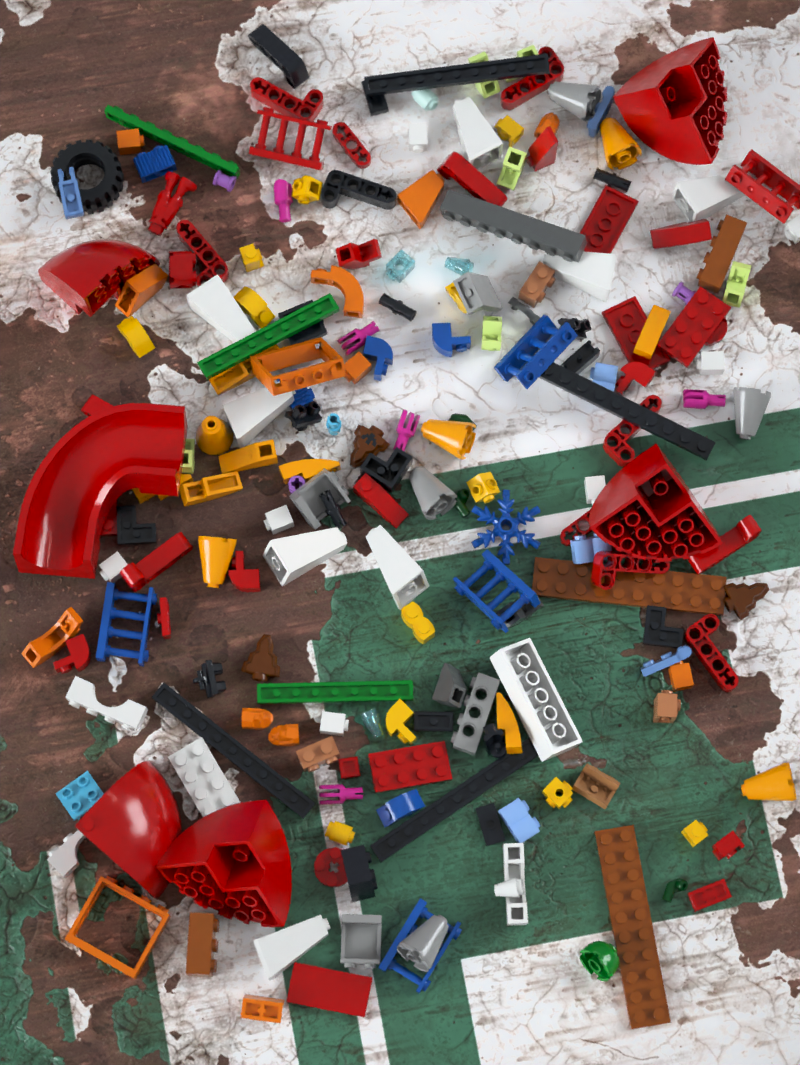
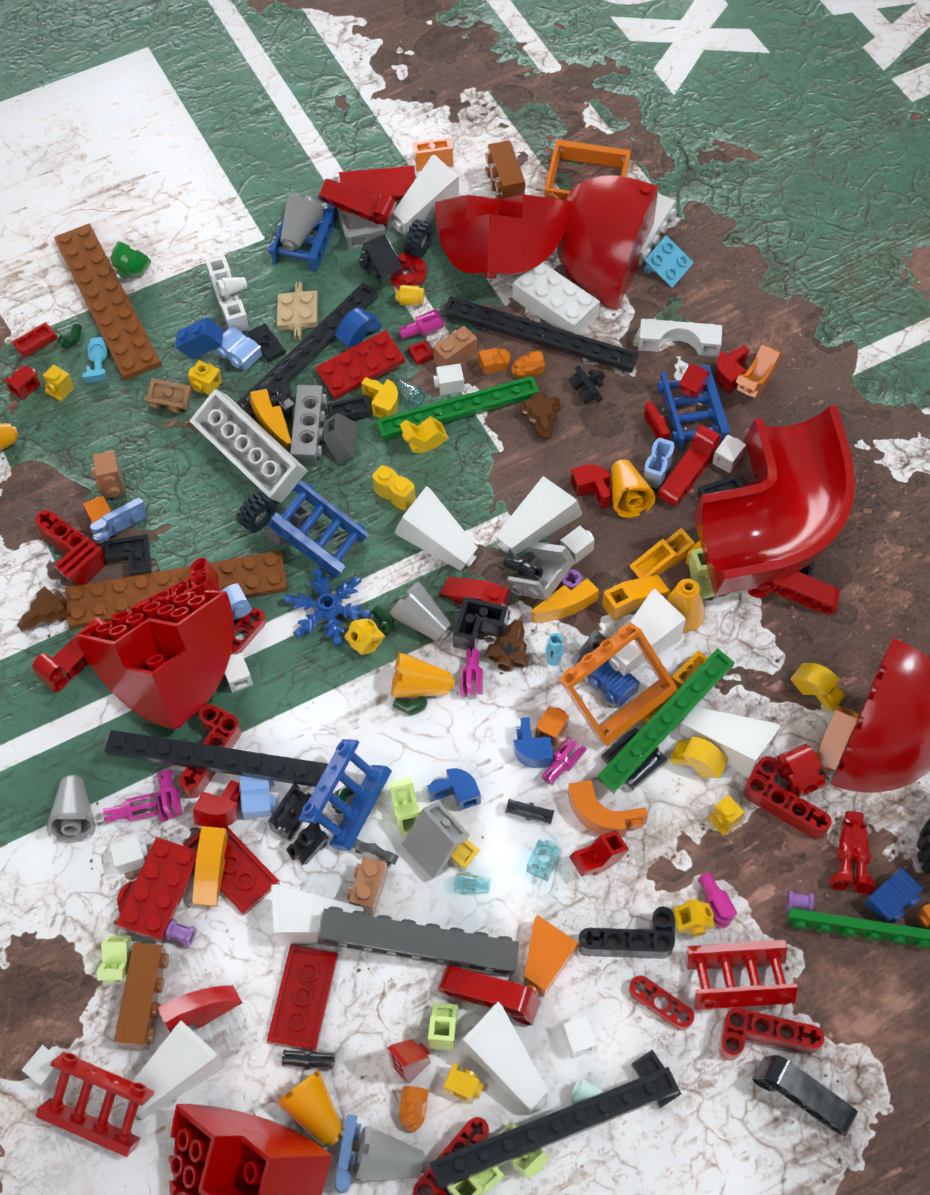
camera: 165 degrees right, 15 degrees down
none -> red tile [54,537,103,581]
none -> medium azure piece [83,337,107,383]
none -> dark pink arm [156,769,183,822]
none -> blue brick [175,317,224,360]
none -> black bush [237,492,276,533]
none -> tan plate [277,282,318,341]
none -> red beam [318,179,396,227]
none -> yellow brick [400,416,449,453]
none -> black bush [404,219,433,258]
none -> light blue brick [643,438,674,489]
none -> red brick [679,363,710,399]

